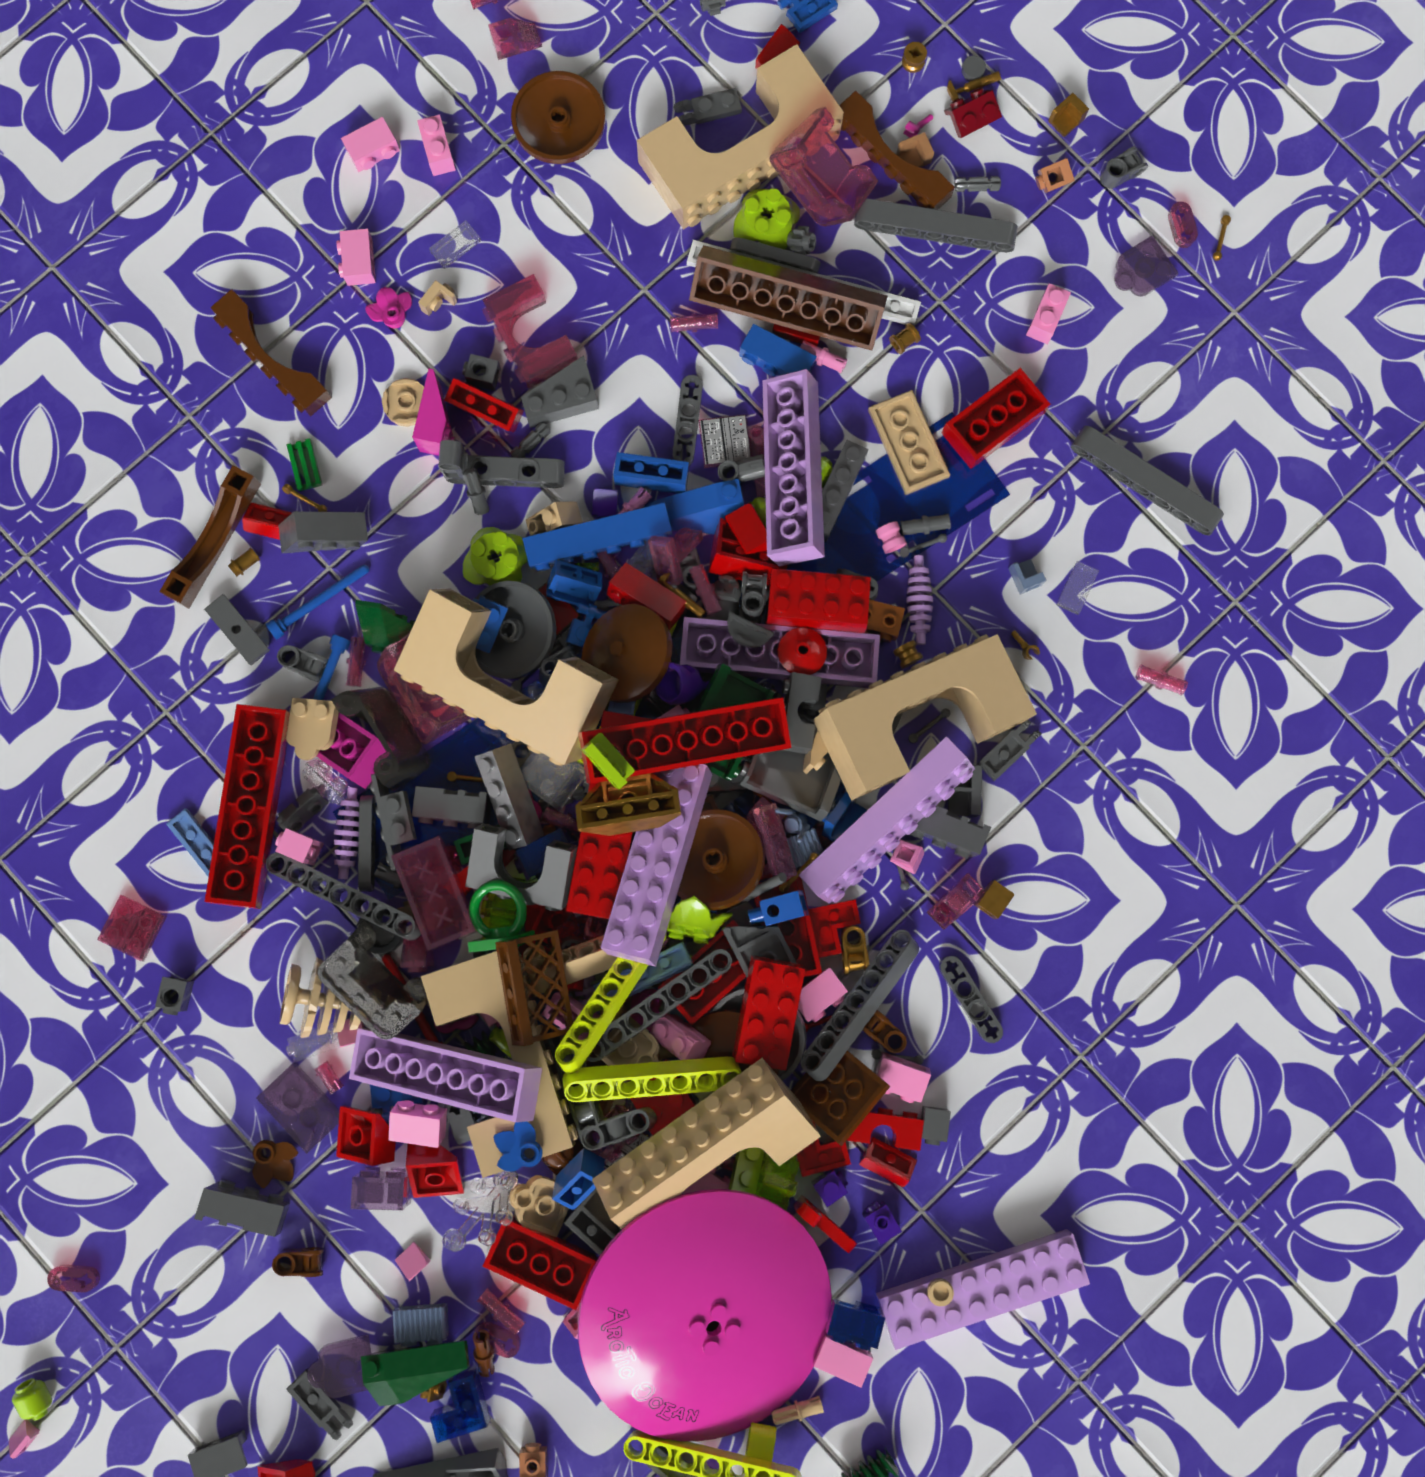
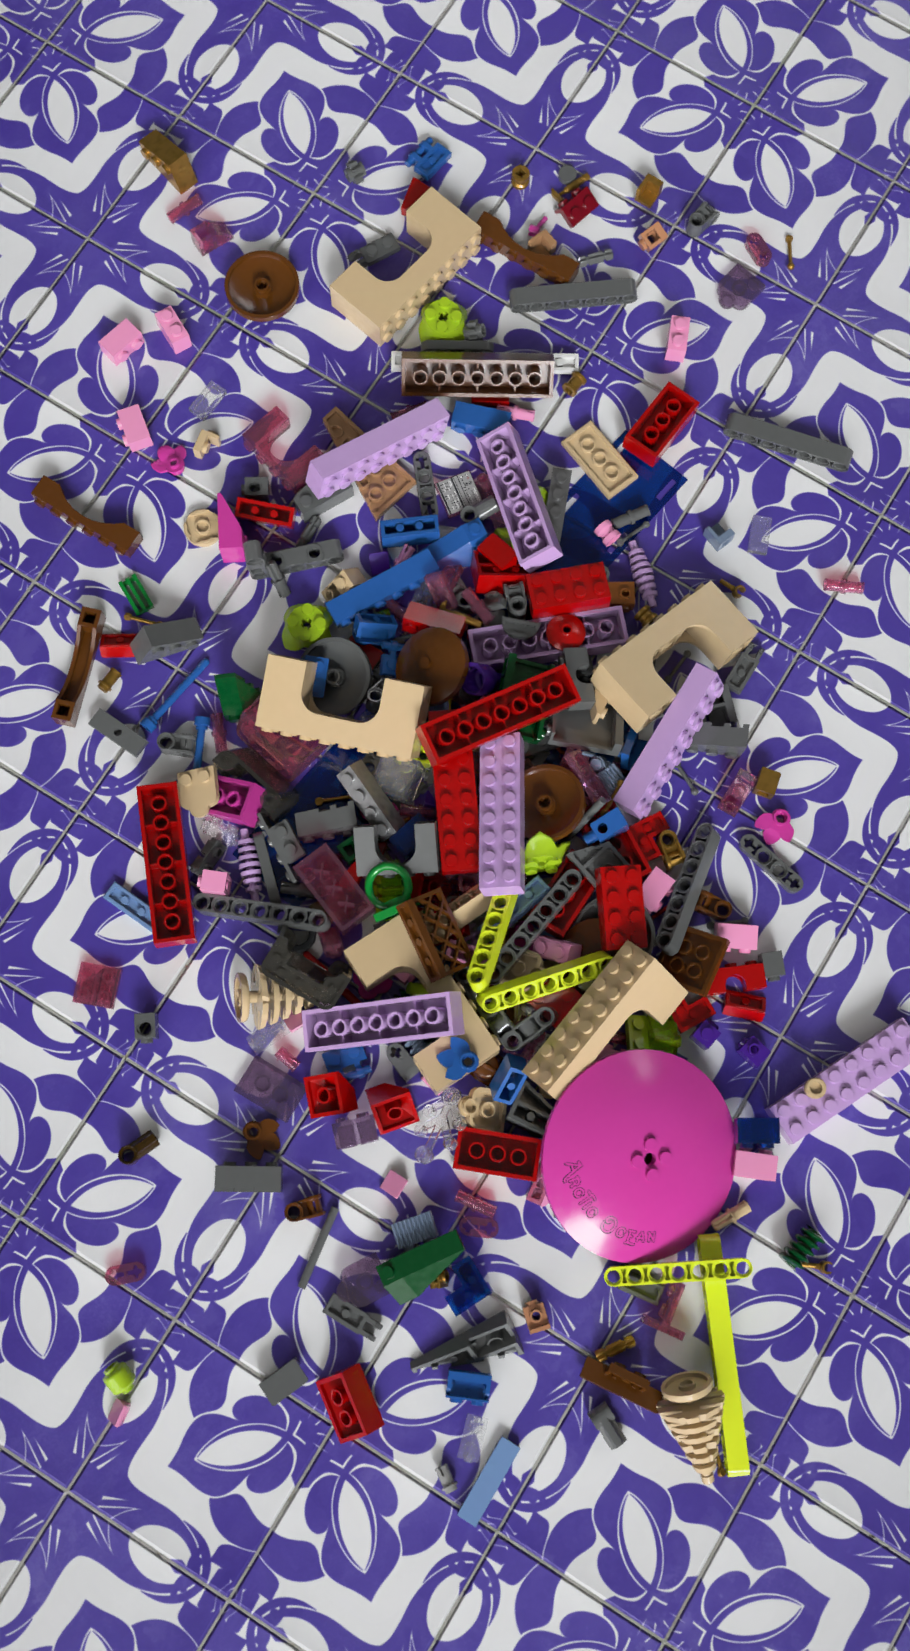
camera: 15 degrees left, 5 degrees down
bright pink brick [389,1100,447,1148] -> none
reddish brown pin [473,1329,495,1377] -> none
pearl gold wedge [575,773,681,836] -> none
lime bracket [580,733,634,789] -> none
clear pink windscreen [769,107,878,226] -> none
red beam [793,1195,858,1254] -> none
bright pink slope [890,839,924,874] -> none
none -> dark brown piece [118,1130,161,1166]
none -> dark grey bar [298,1206,339,1289]
none -> lavender brick [305,398,450,500]
none -> medium nougat wing [322,407,416,521]
none -> dark pink plate [754,808,794,845]

